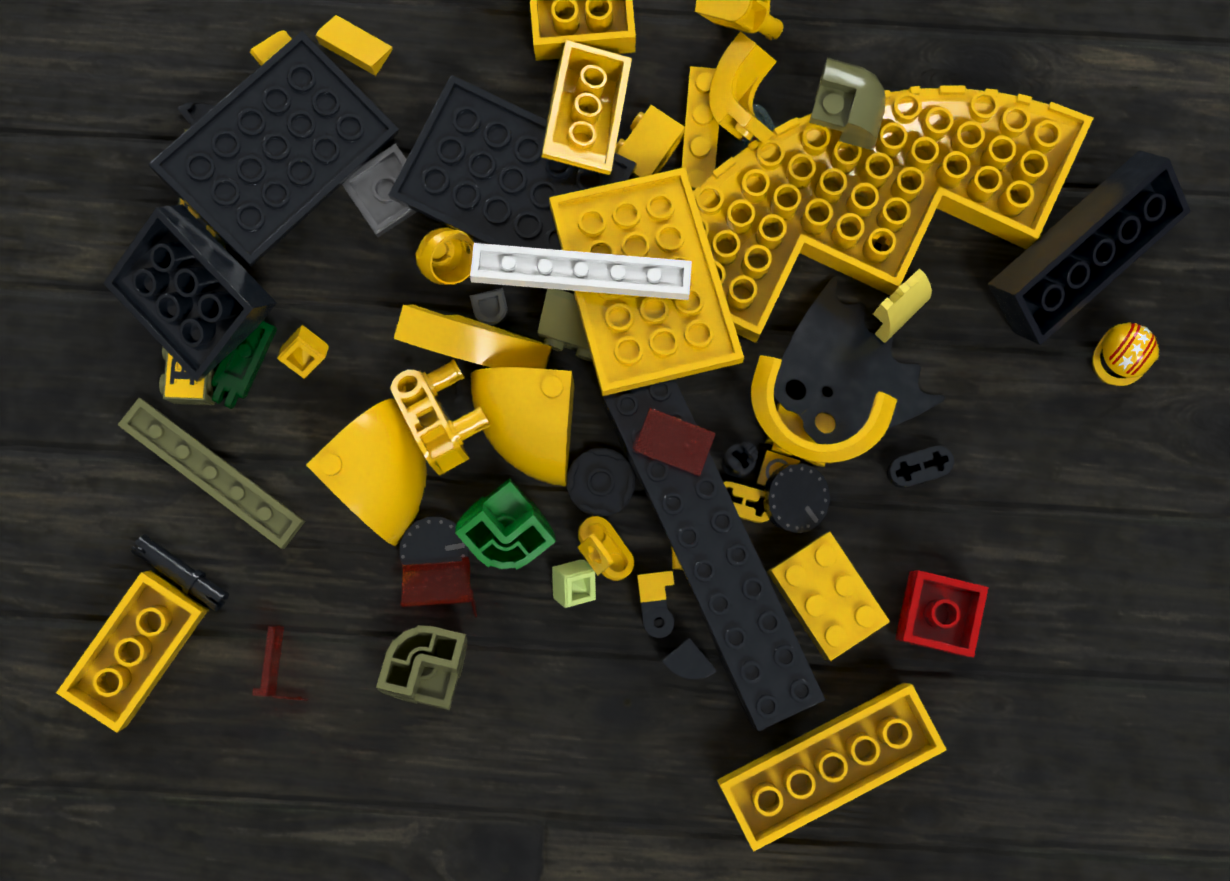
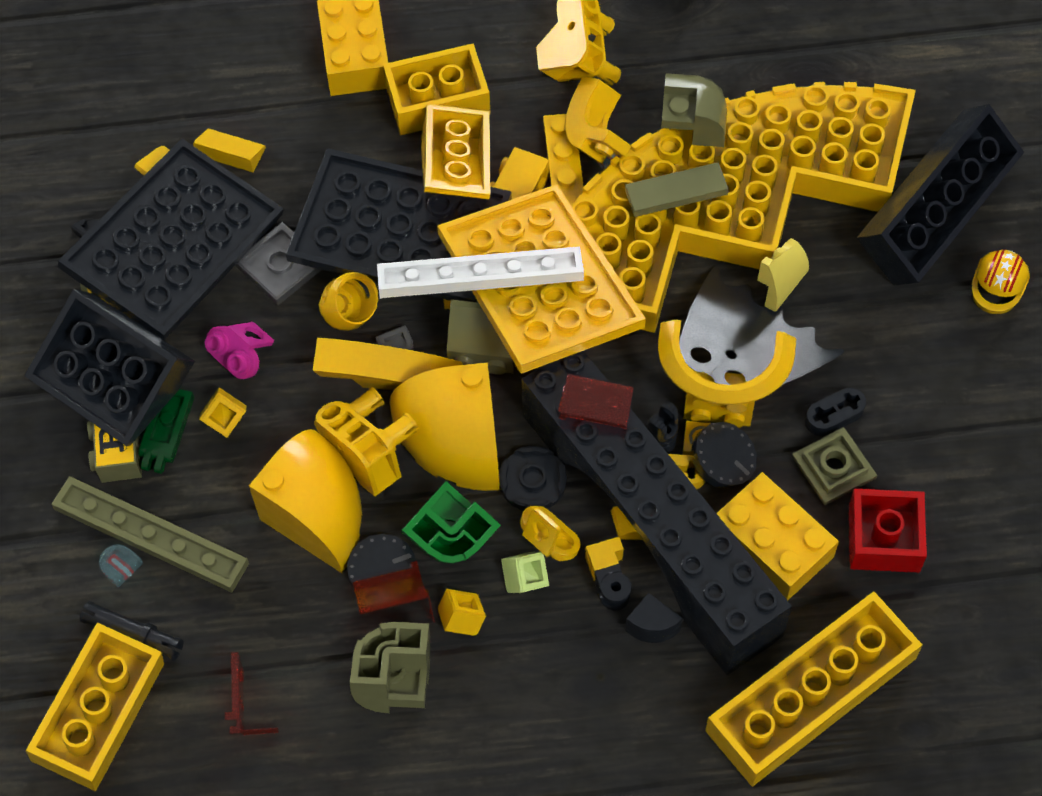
camera: 10 degrees left, 20 degrees down
none -> clear light blue tile [99,544,143,588]
none -> dark pink bracket [205,322,274,379]
none -> yellow slope [438,589,486,636]
none -> olive tile [625,162,728,217]
none -> olive piece [792,427,877,506]

